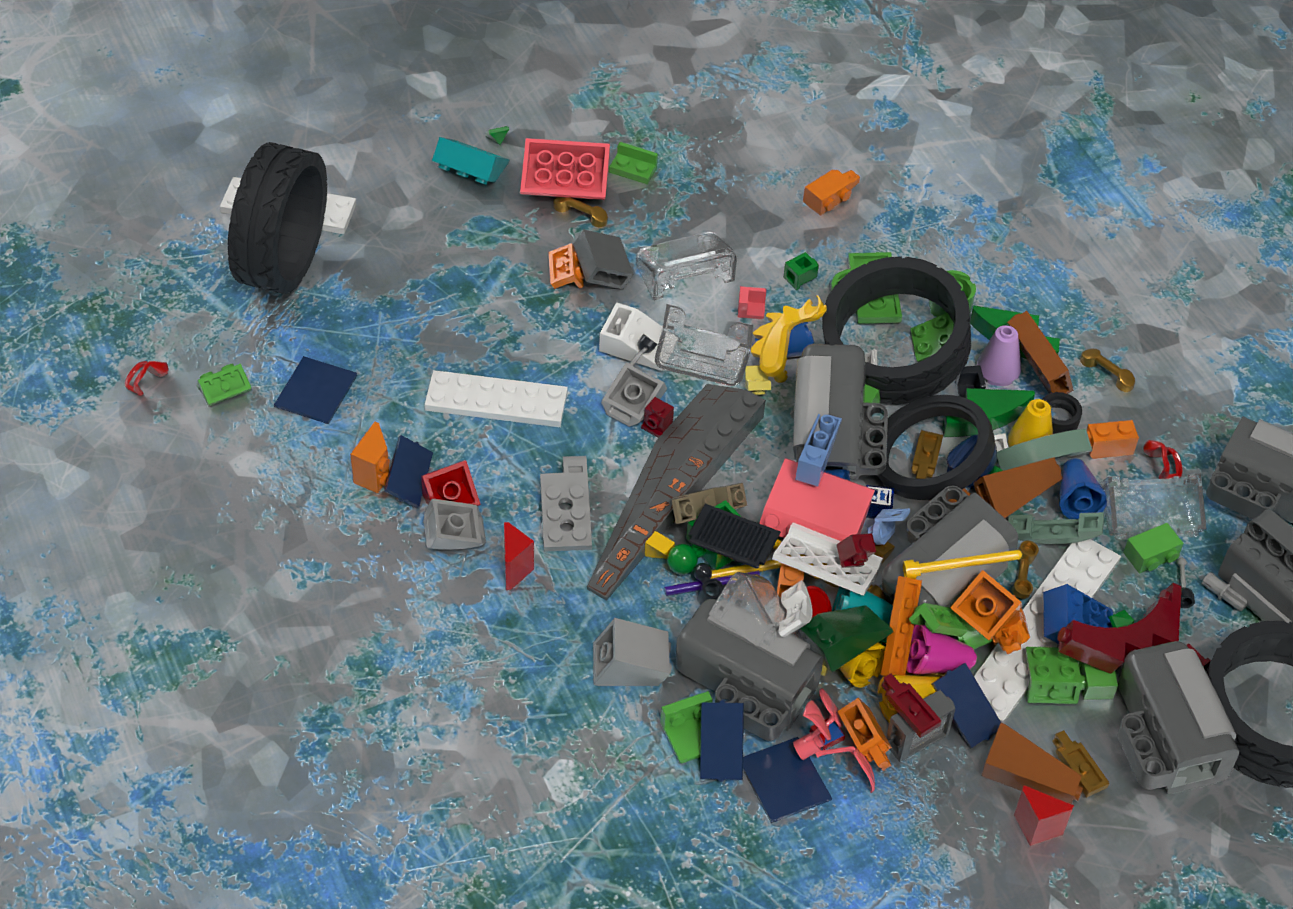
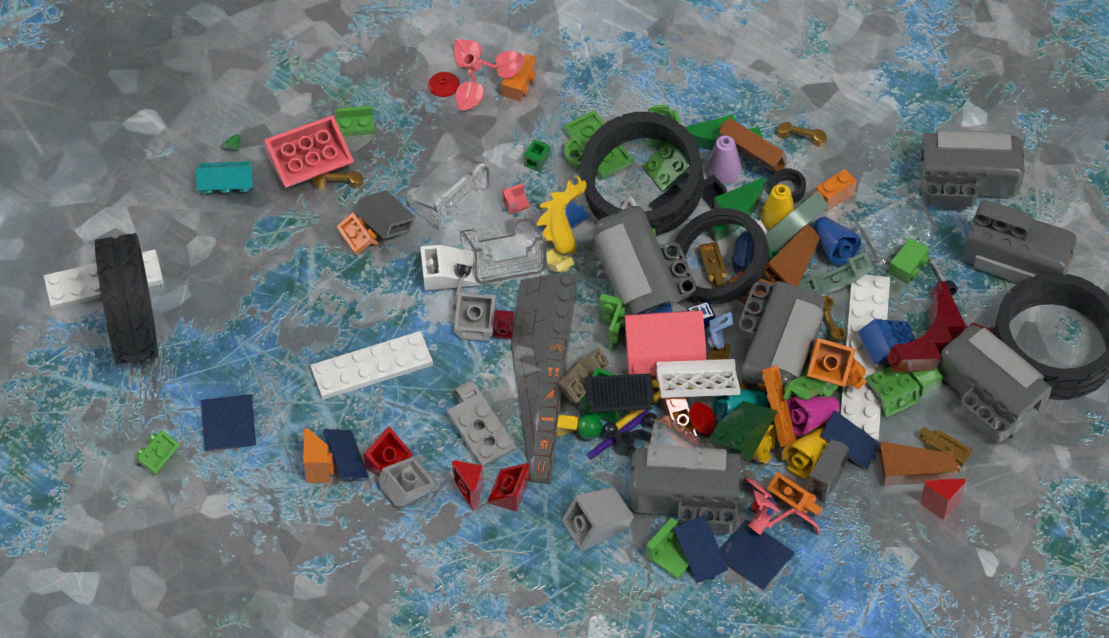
camera: 25 degrees left, 5 degrees up
red piece [124,361,169,396] -> none
white slope [778,580,812,637] -> none
medium blue slope [795,414,842,486] -> none
dark red brick [836,534,876,568] -> none
dark red hinge [881,673,942,738] -> none
yellow piece [903,550,1022,579] -> none
green slope [1109,610,1134,628] -> none
red piece [1143,440,1183,480] -> none
light grey axle [1201,572,1247,611] -> none
none -> red piece [428,72,460,97]
none -> coral plant [454,39,525,111]
none -> red slope [488,463,530,512]
none -> bright green bracket [599,294,626,350]

